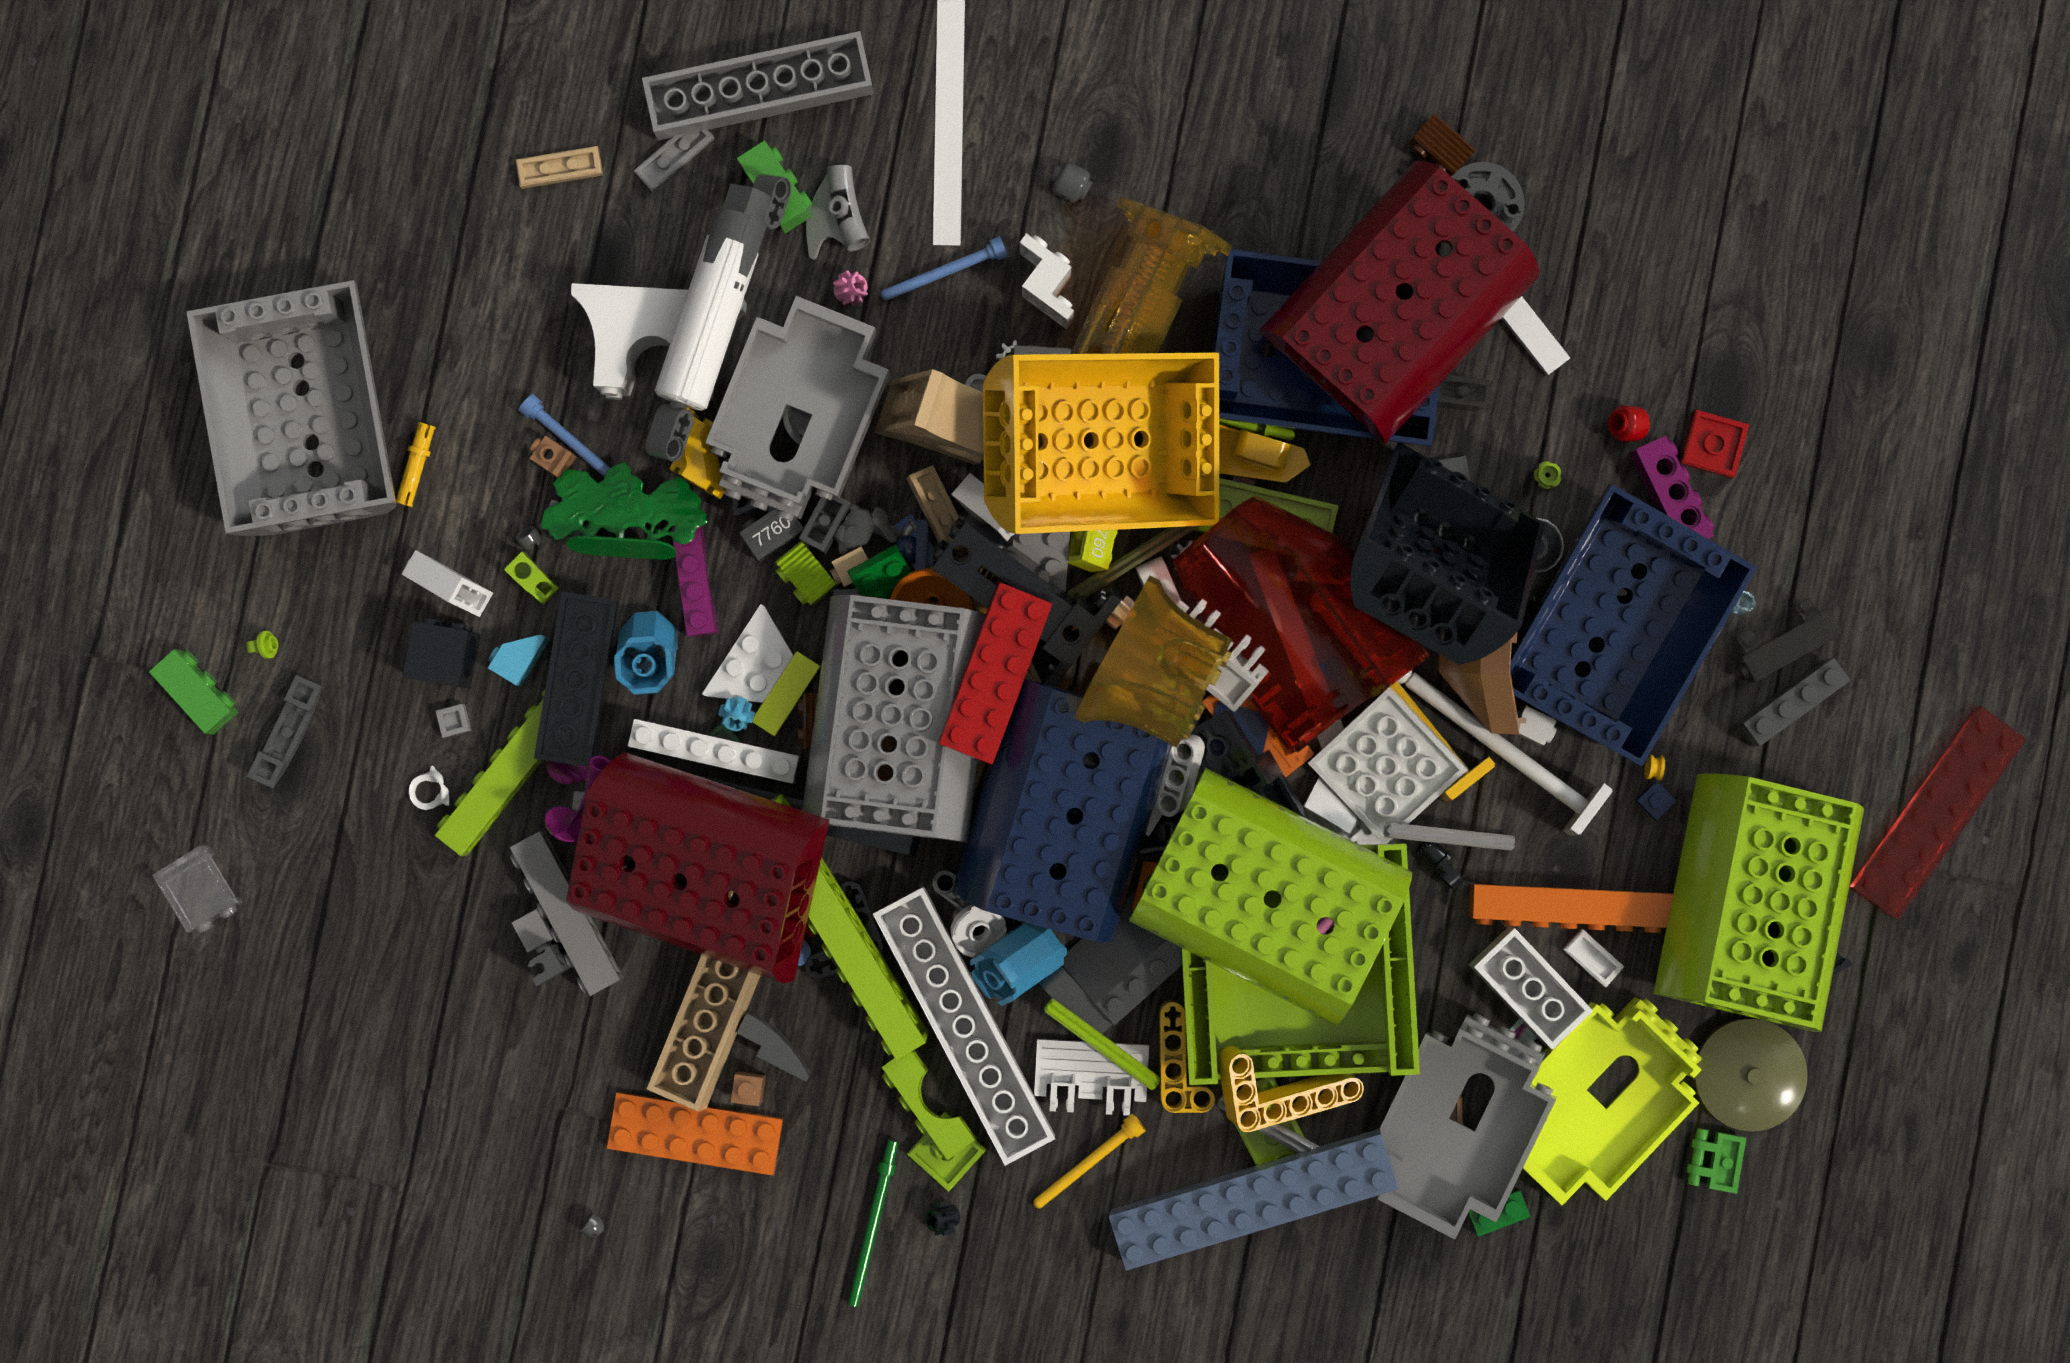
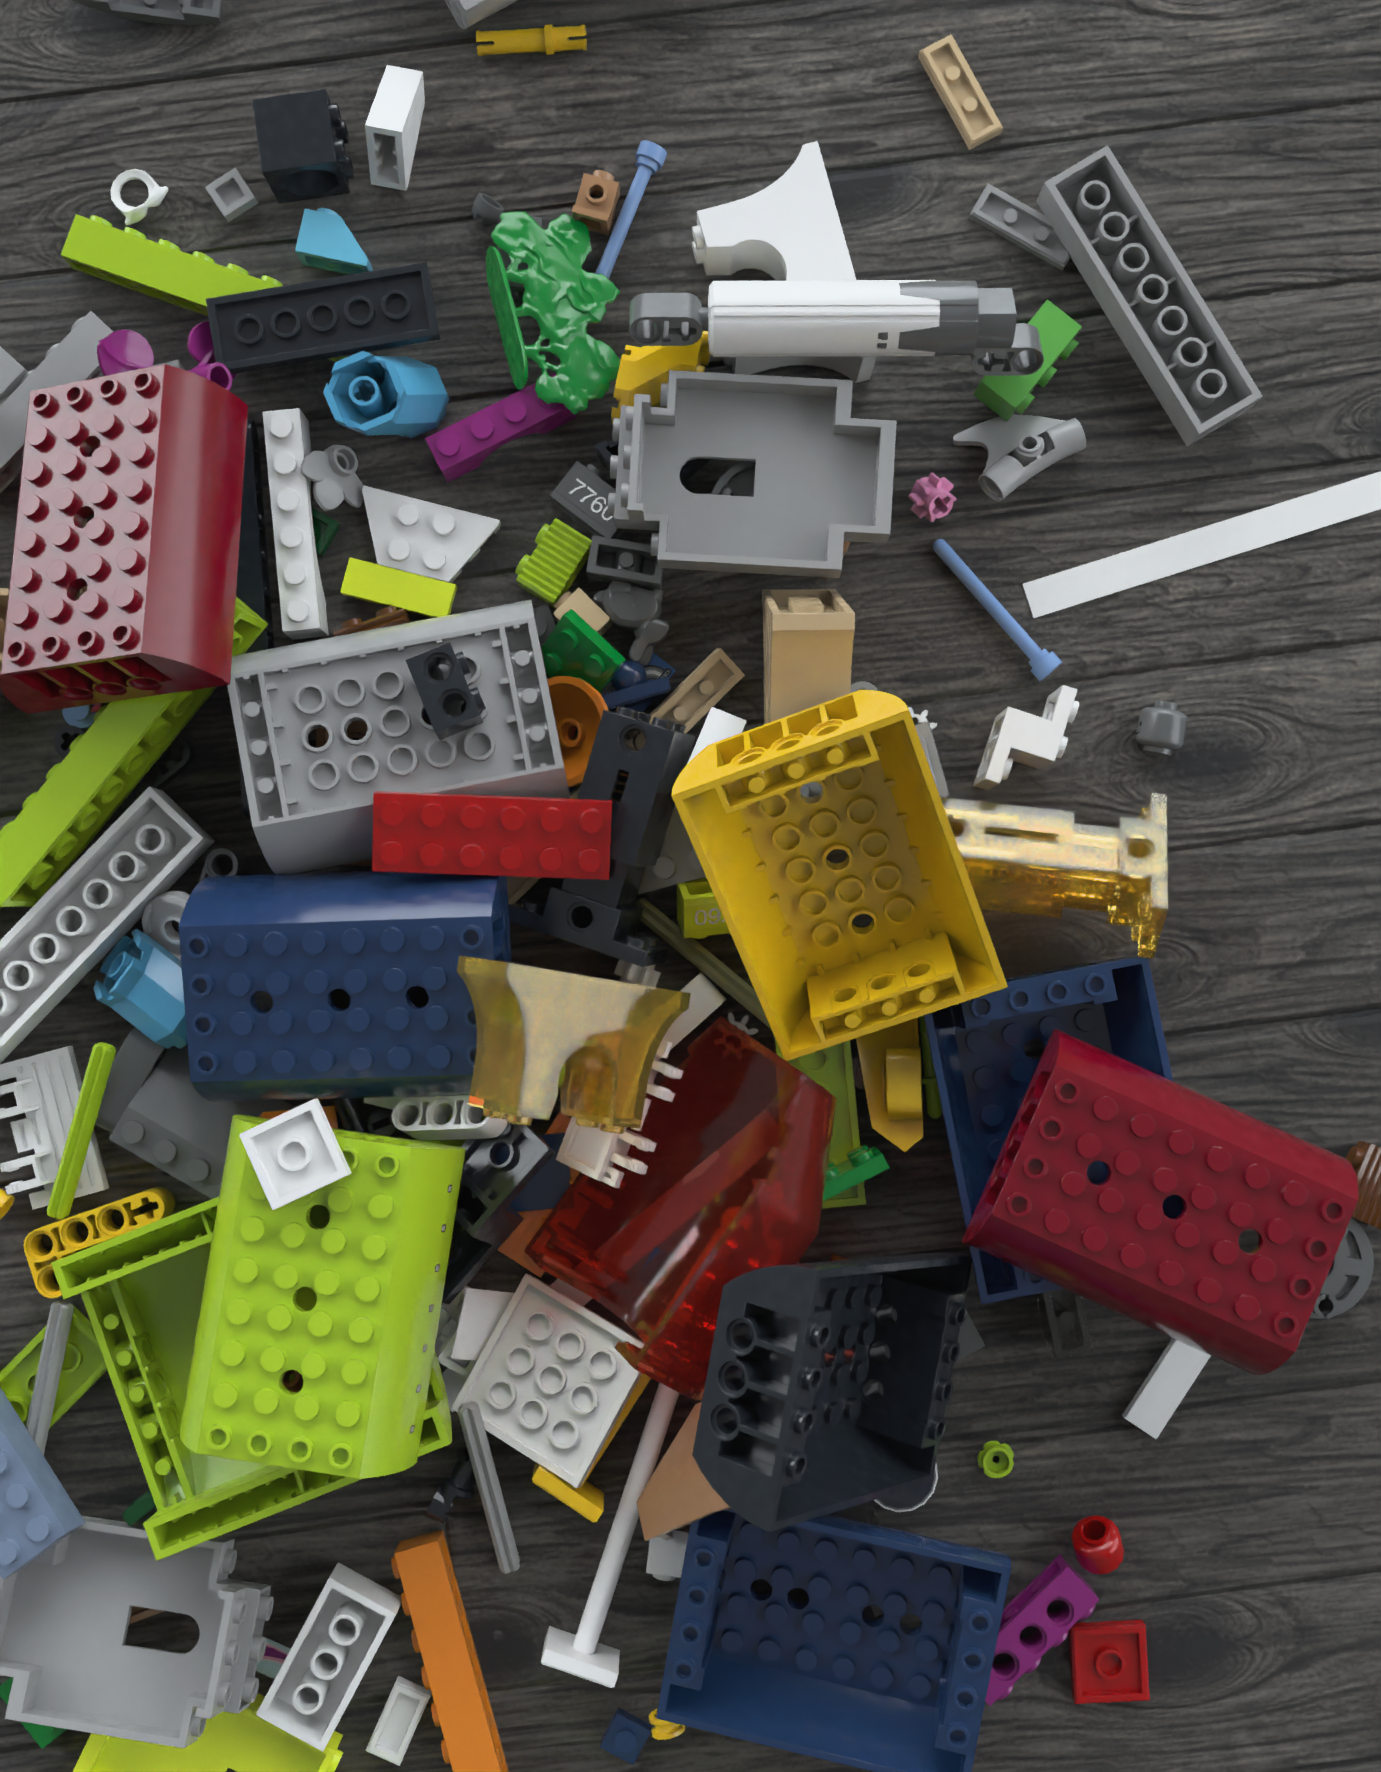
camera: 75 degrees right, 0 degrees up
lime leg [504,552,559,605] -> none
medium azure gear [718,697,755,731] -> none
yellow beam [1218,1046,1364,1132] -> none
none -> dark green tile [122,1489,156,1526]
none -> white plate [239,1098,352,1210]
none -> light grey plate [300,445,364,511]
none -> black brick [405,642,486,740]
none -> green plate [808,1145,889,1203]

